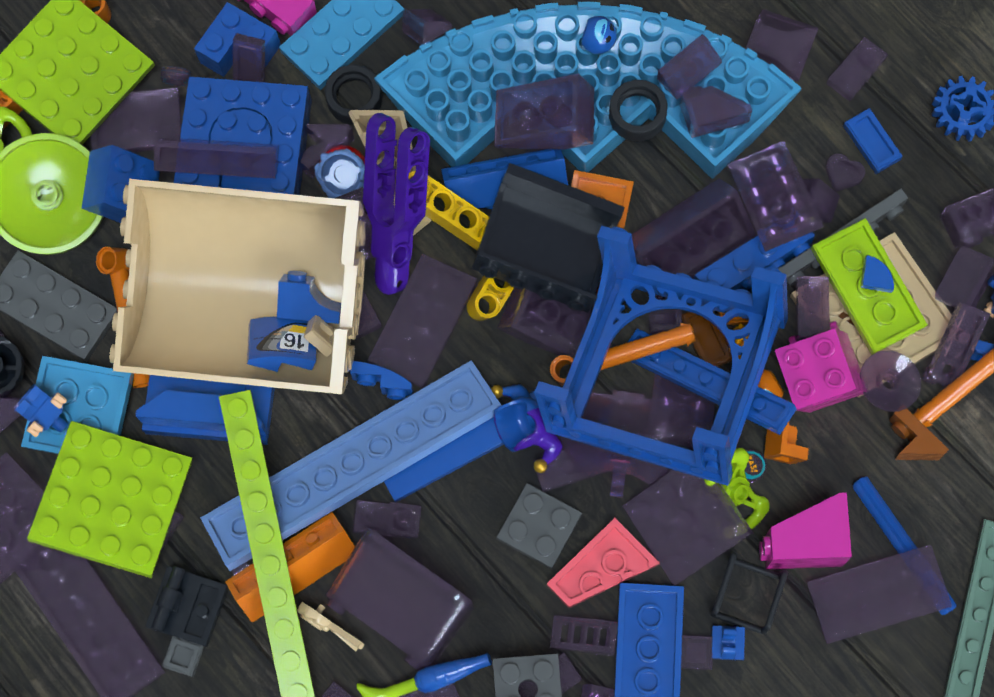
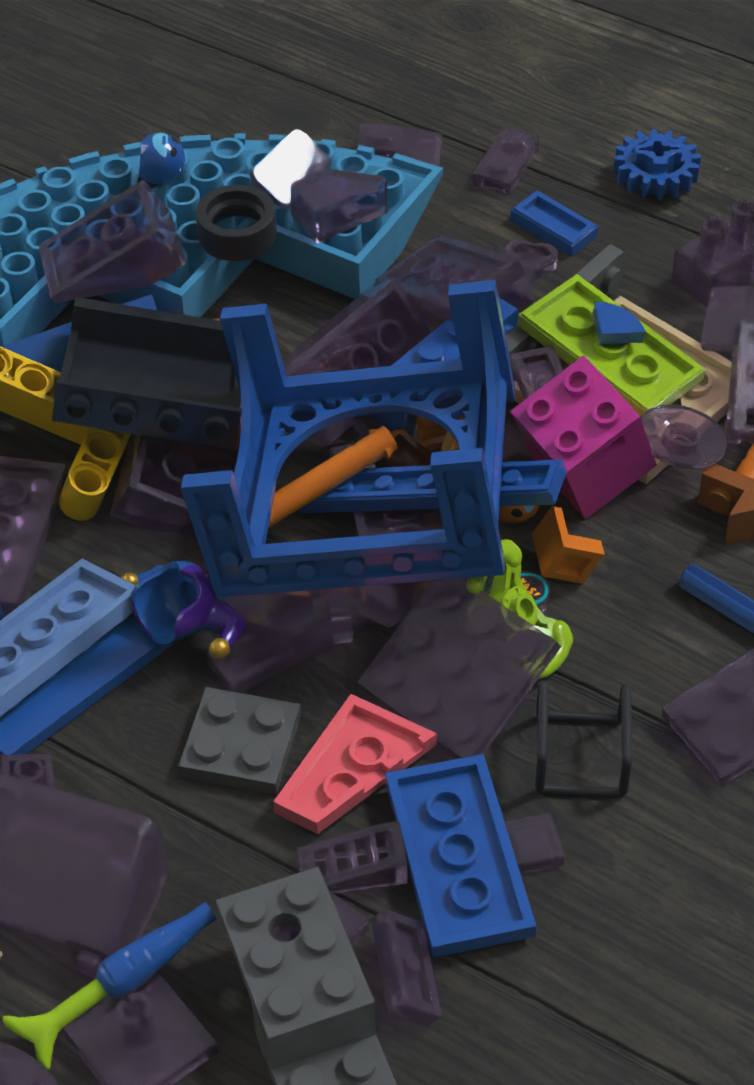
camera: 20 degrees left, 25 degrees down
blue tile [711,626,745,661] -> none
dark pink slope [759,492,852,569] -> none

